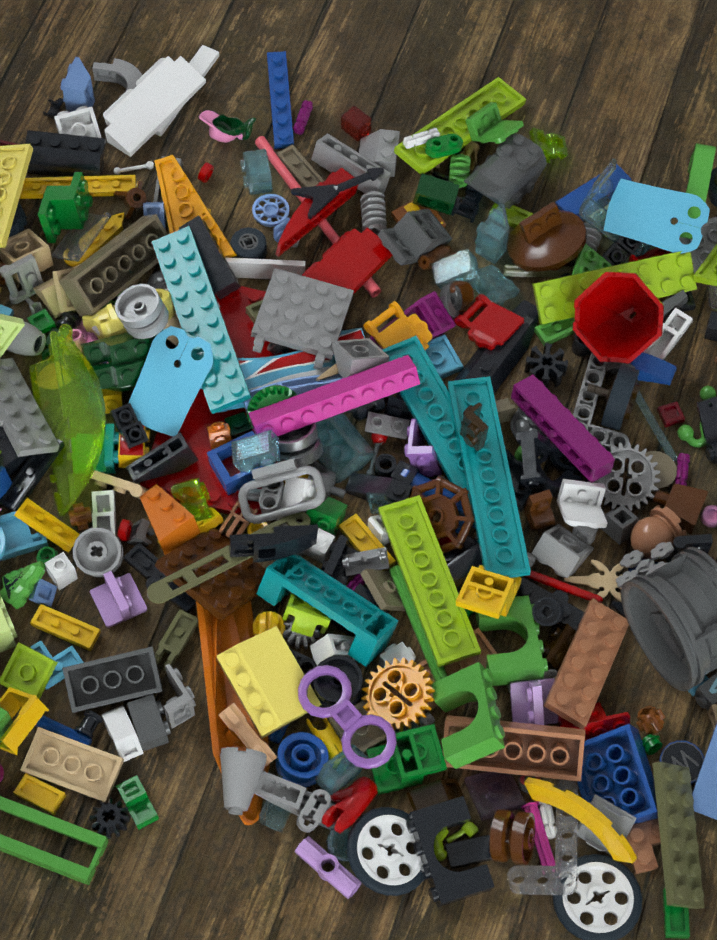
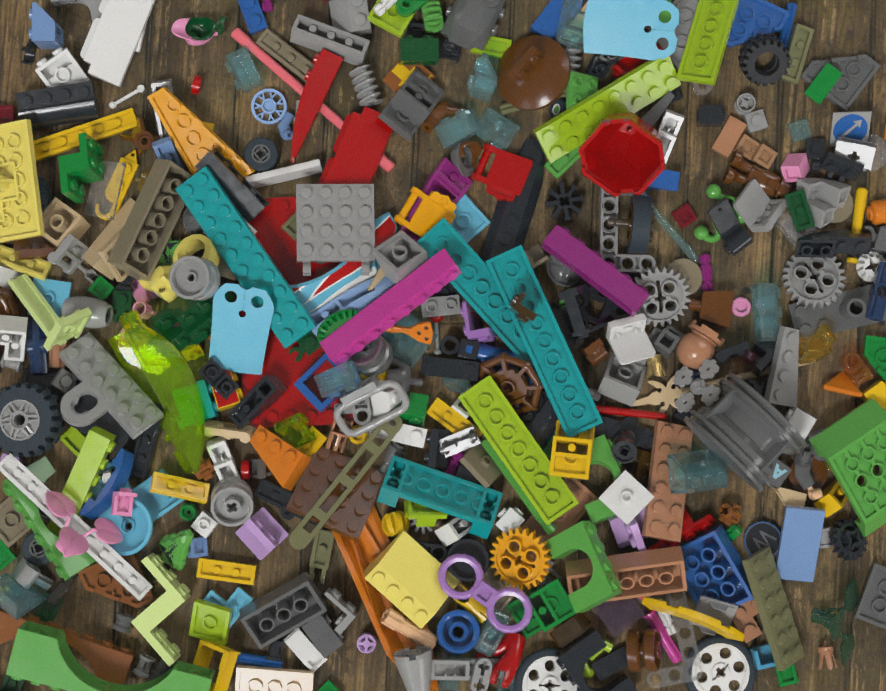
camera: 15 degrees left, 25 degrees up
orange bracket [207,422,232,450] -> none
black slope [229,525,318,563] -> none
black piece [291,167,384,219] -> none
none -> lavender wheel [357,632,377,653]
none -> orange piece [384,321,433,344]
none -> white plate [599,470,654,526]
none -> pearl gold piece [646,354,667,378]
none -> clear light blue slope [667,449,728,494]
none -> dark azure panel [749,643,776,670]

